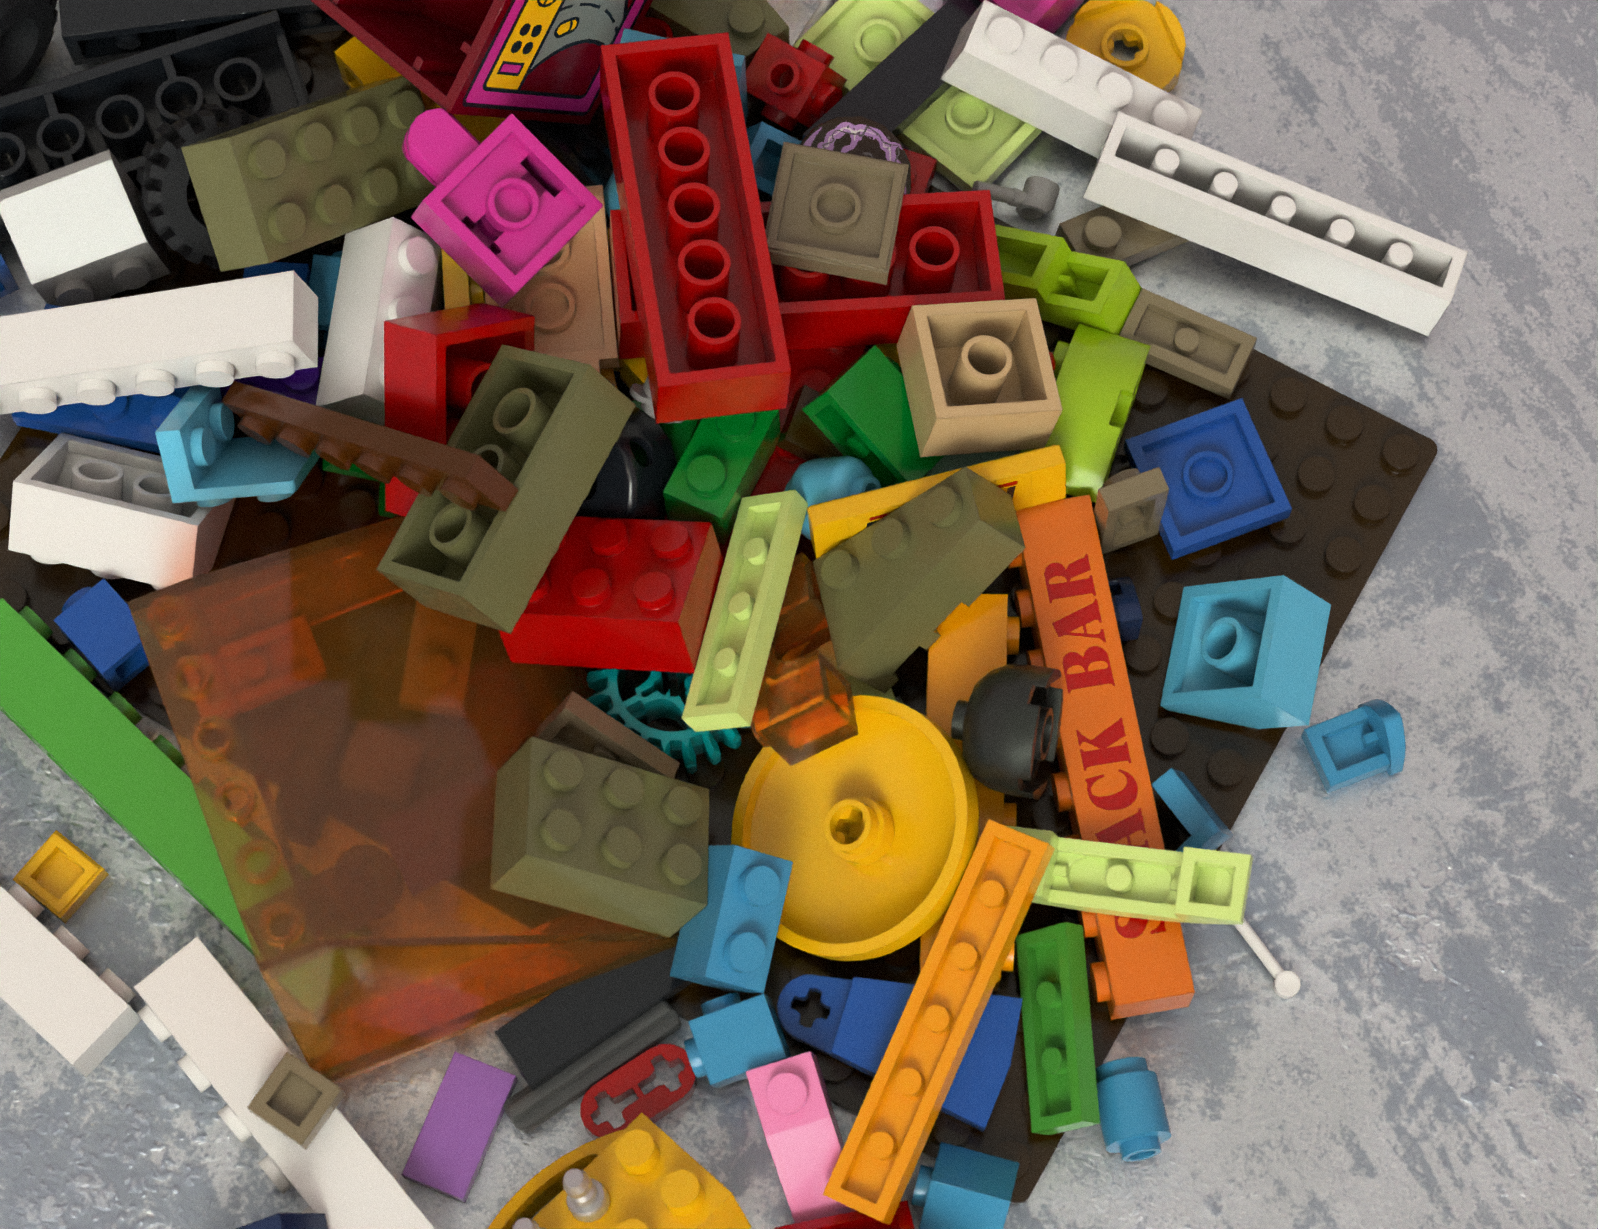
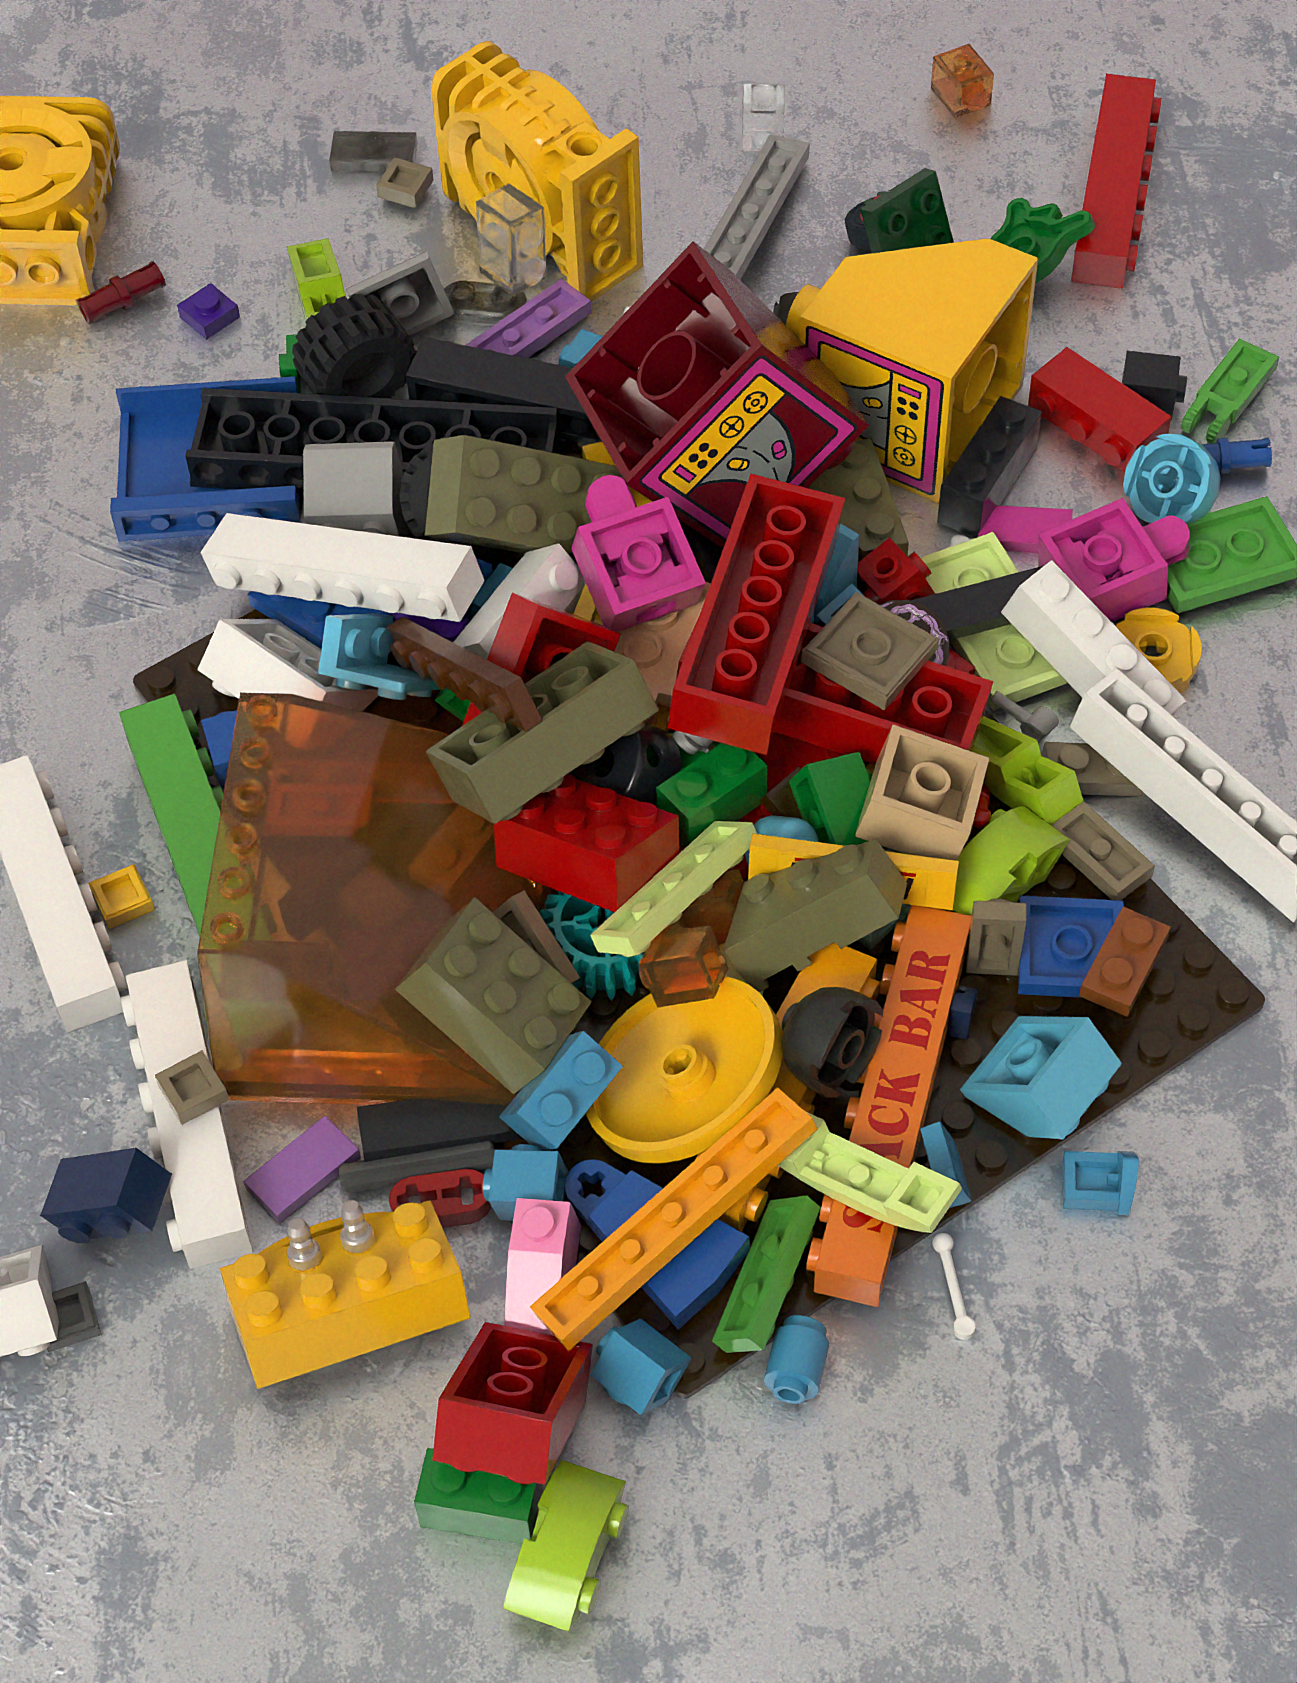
camera: 25 degrees right, 15 degrees down
none -> dark orange plate [1079,907,1171,1017]

